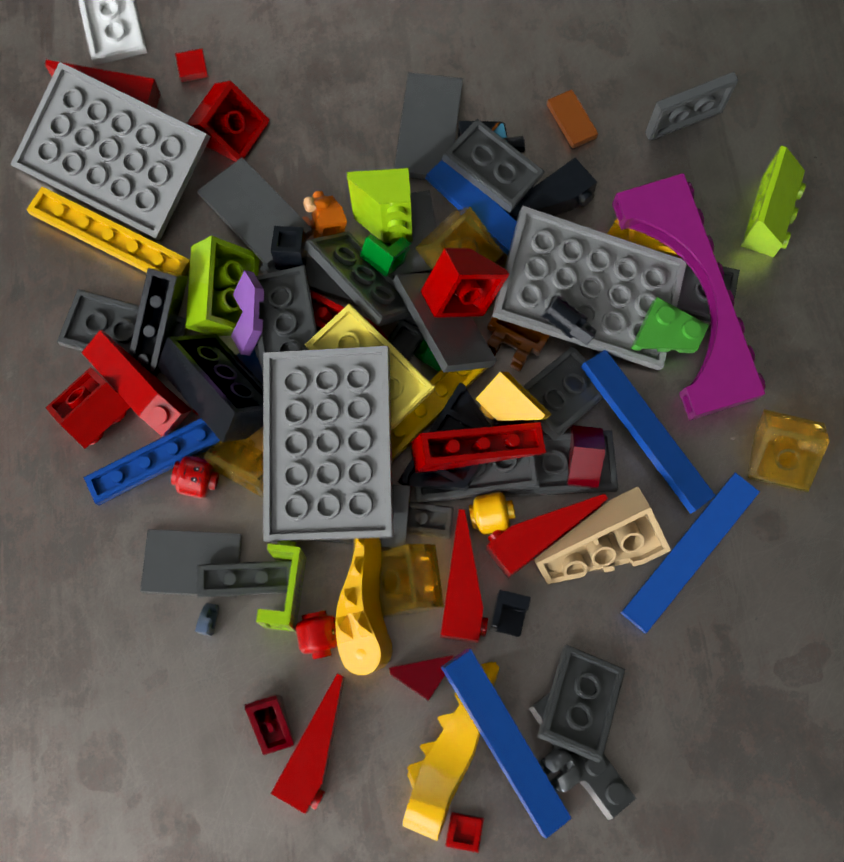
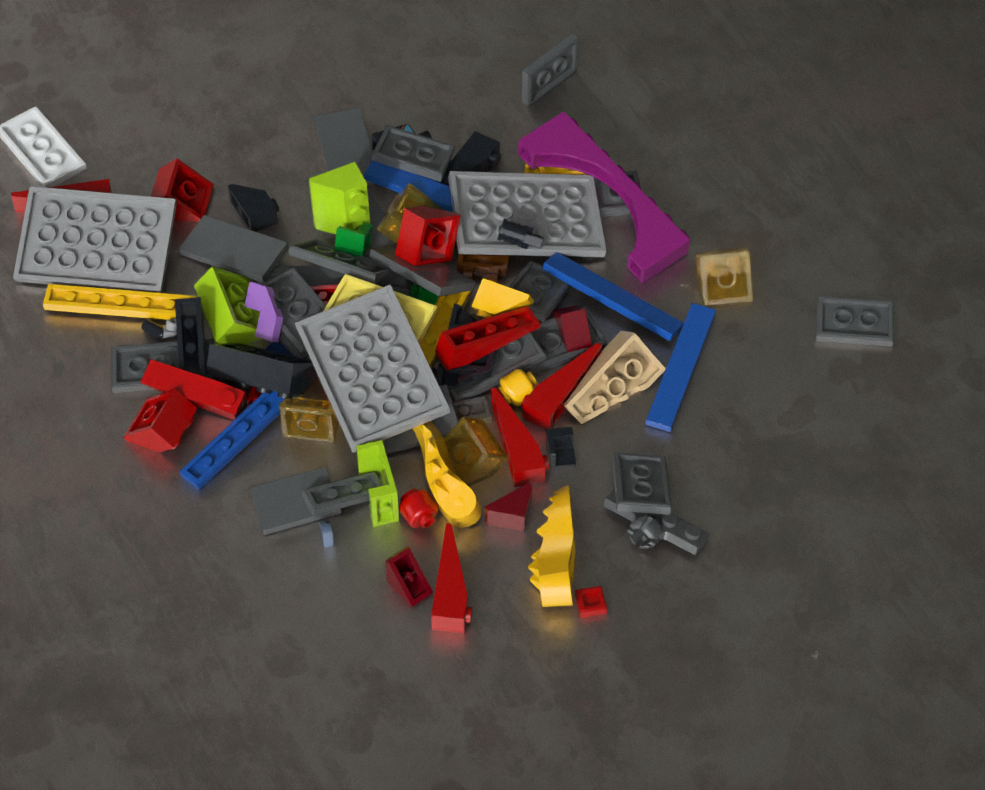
camera: 20 degrees left, 20 degrees down
red head [171,456,219,498] -> none
red tile [175,48,208,82] -> none
black panel [271,226,307,270] -> none
orange piece [301,191,347,238] -> none
blue tile [441,649,572,839] -> none
dark orange tile [547,89,598,149] -> none
bright green wing [631,297,709,353] -> none
lime slope [741,145,806,257] -> none
none -> arm [141,318,177,339]
none -> black slope [228,184,279,232]

